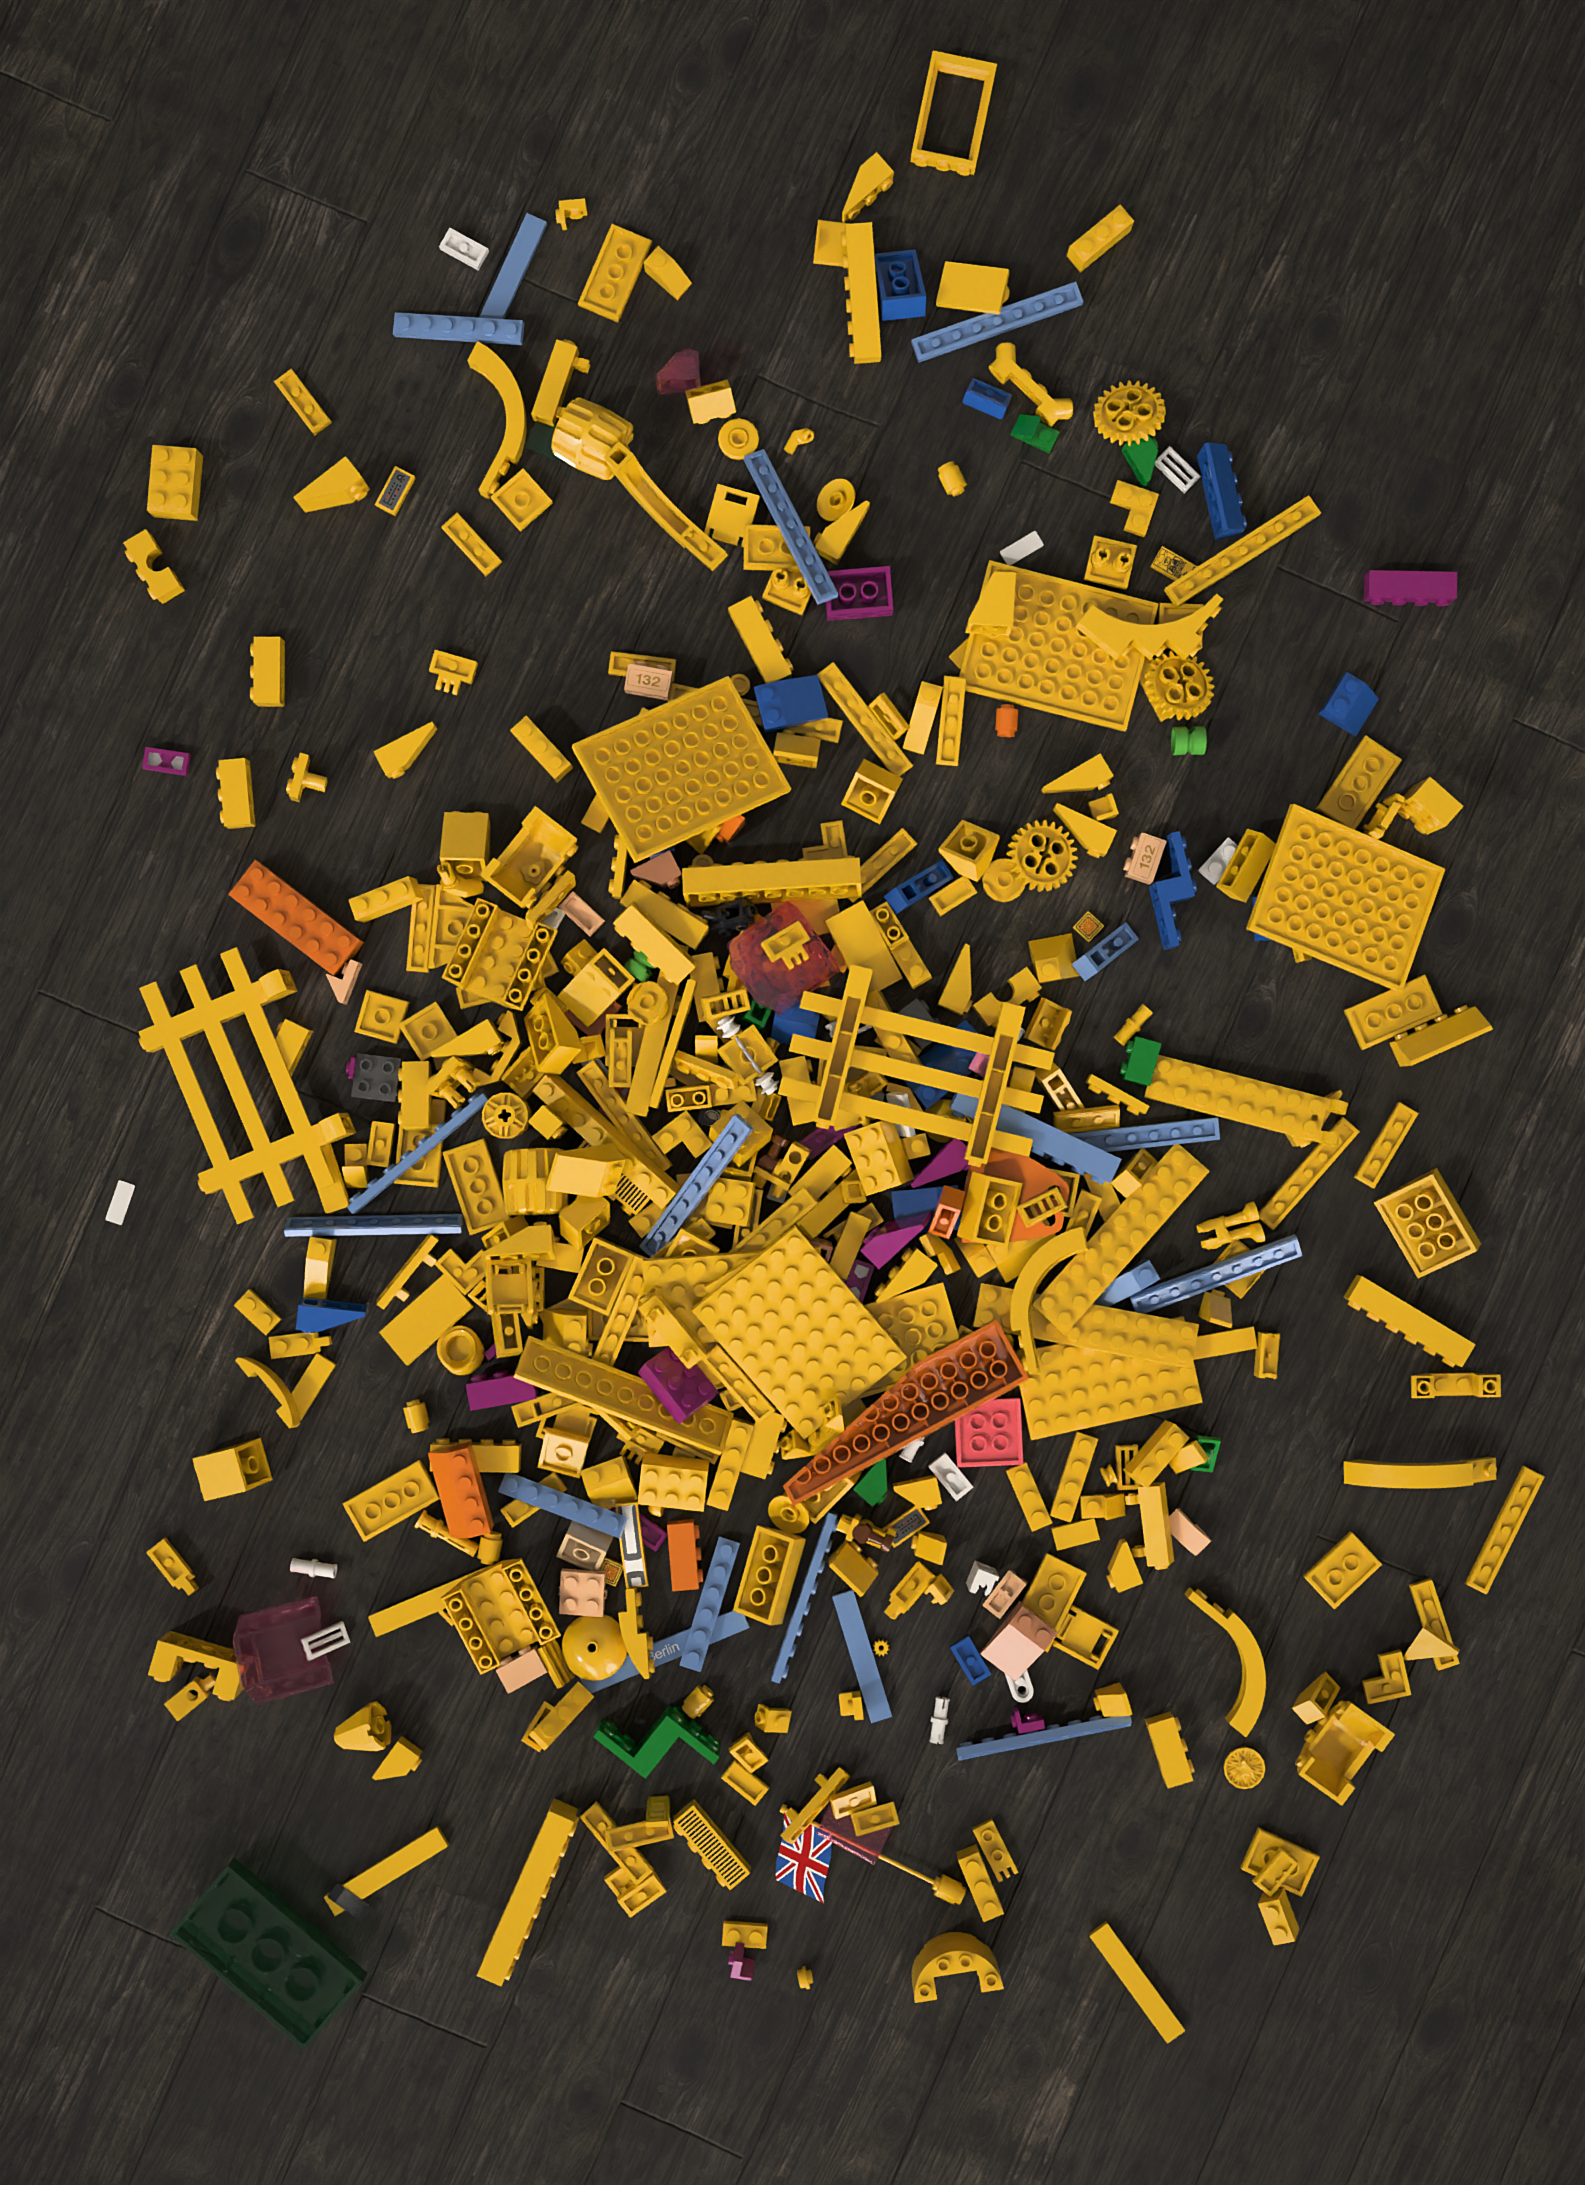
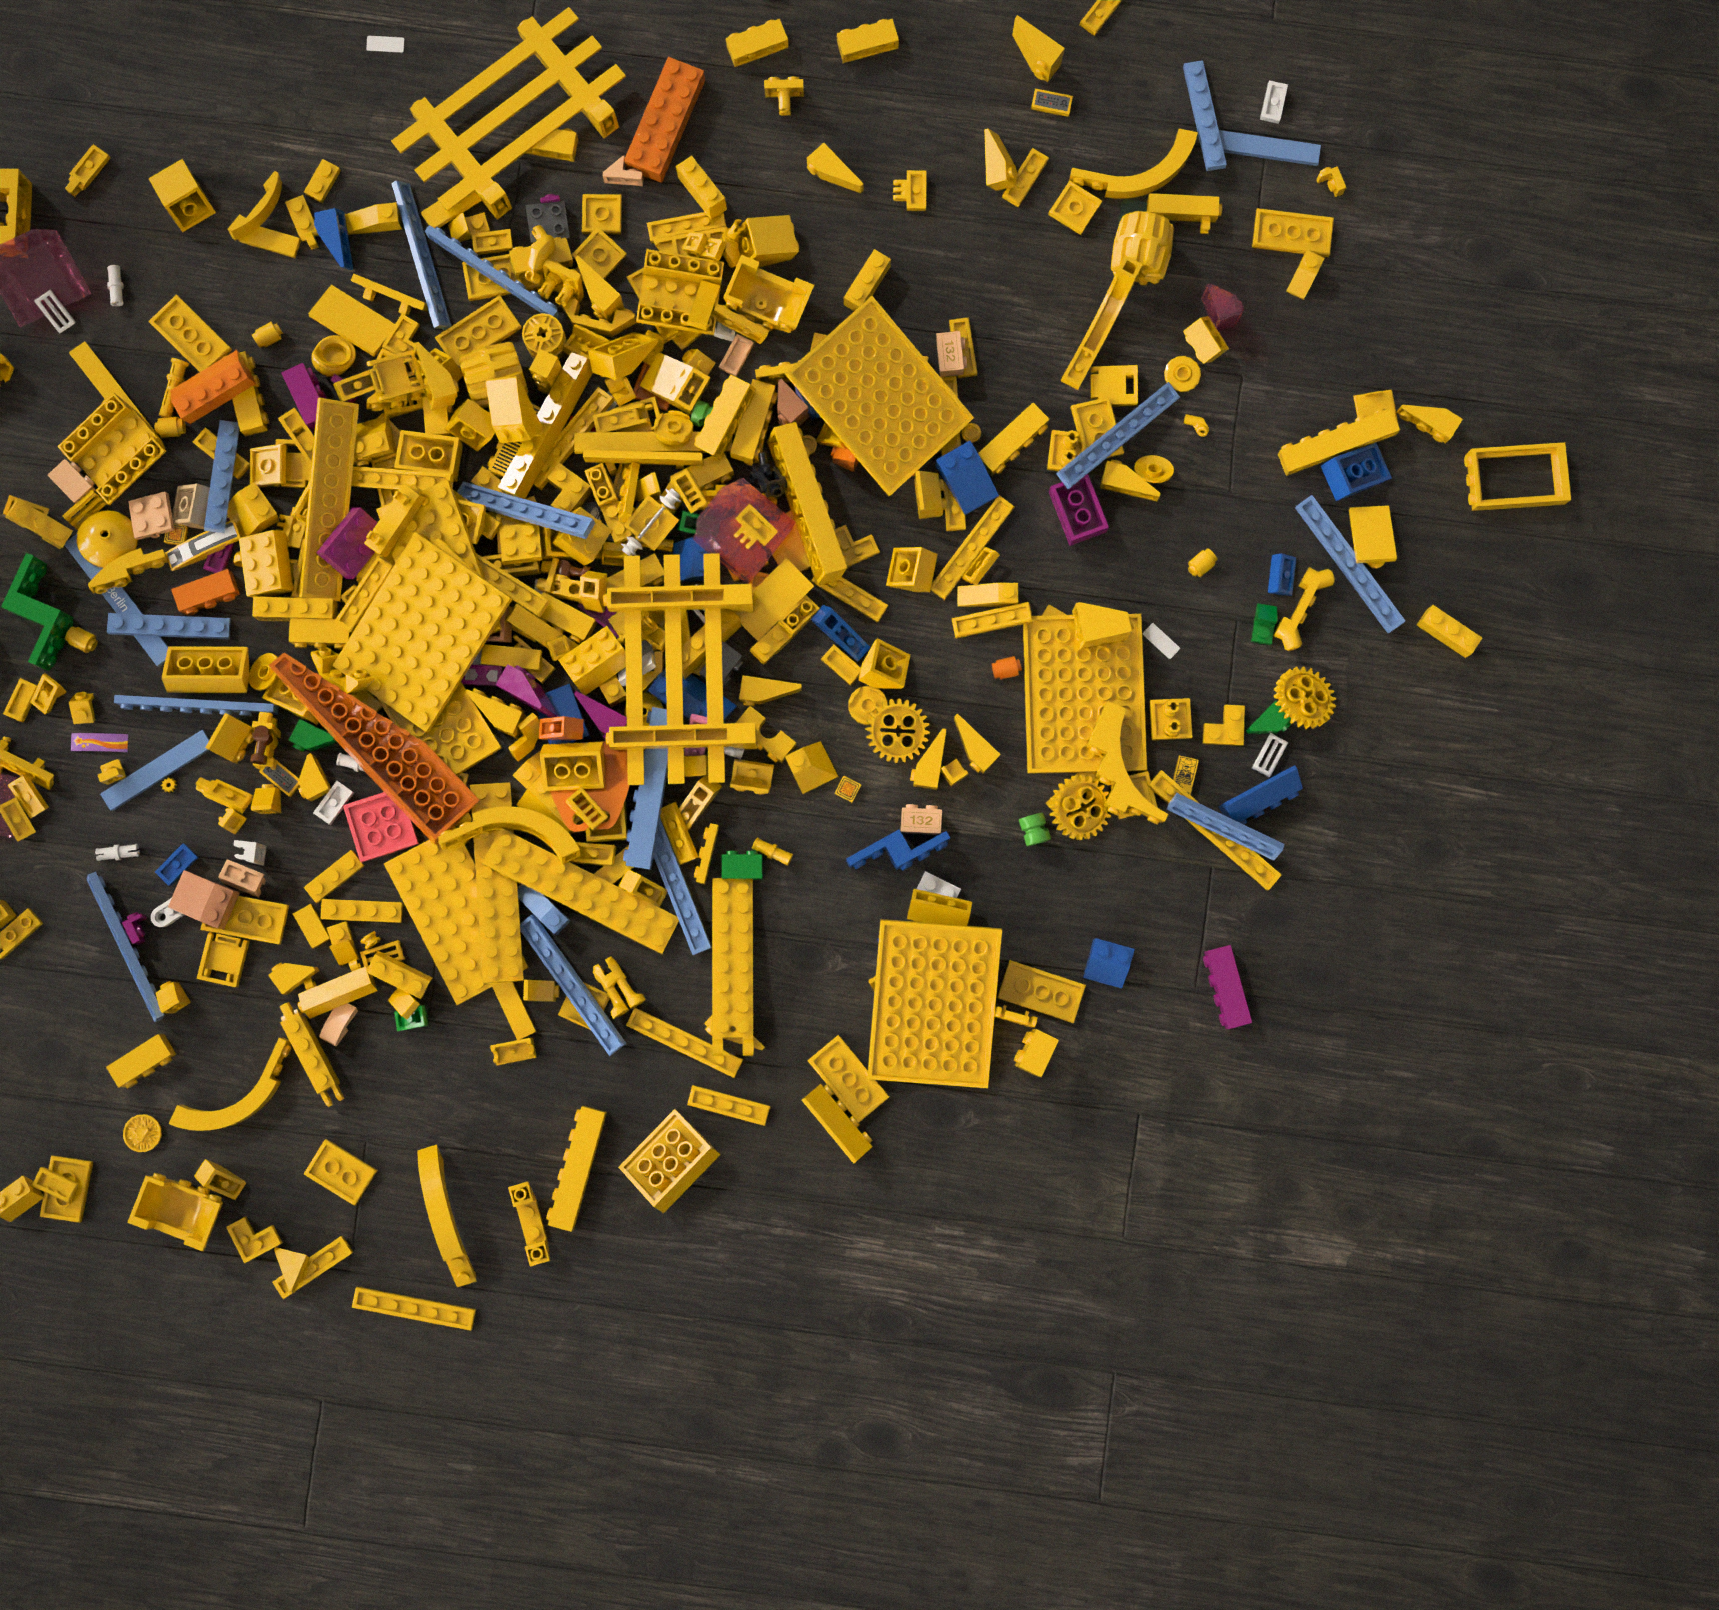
camera: 80 degrees right, 5 degrees down
medium blue slope [1072,922,1139,981] -> none
none -> medium lavender sticker [71,733,128,752]
none -> yellow hinge [280,1002,344,1107]
none -> yellow arm [525,225,555,284]
none -> yellow slope [579,571,607,613]
none -> yellow slope [682,232,727,261]
none -> yellow tile [687,280,720,330]
none -> yellow slope [985,128,1017,191]
none -> medium blue plate [1167,793,1284,860]

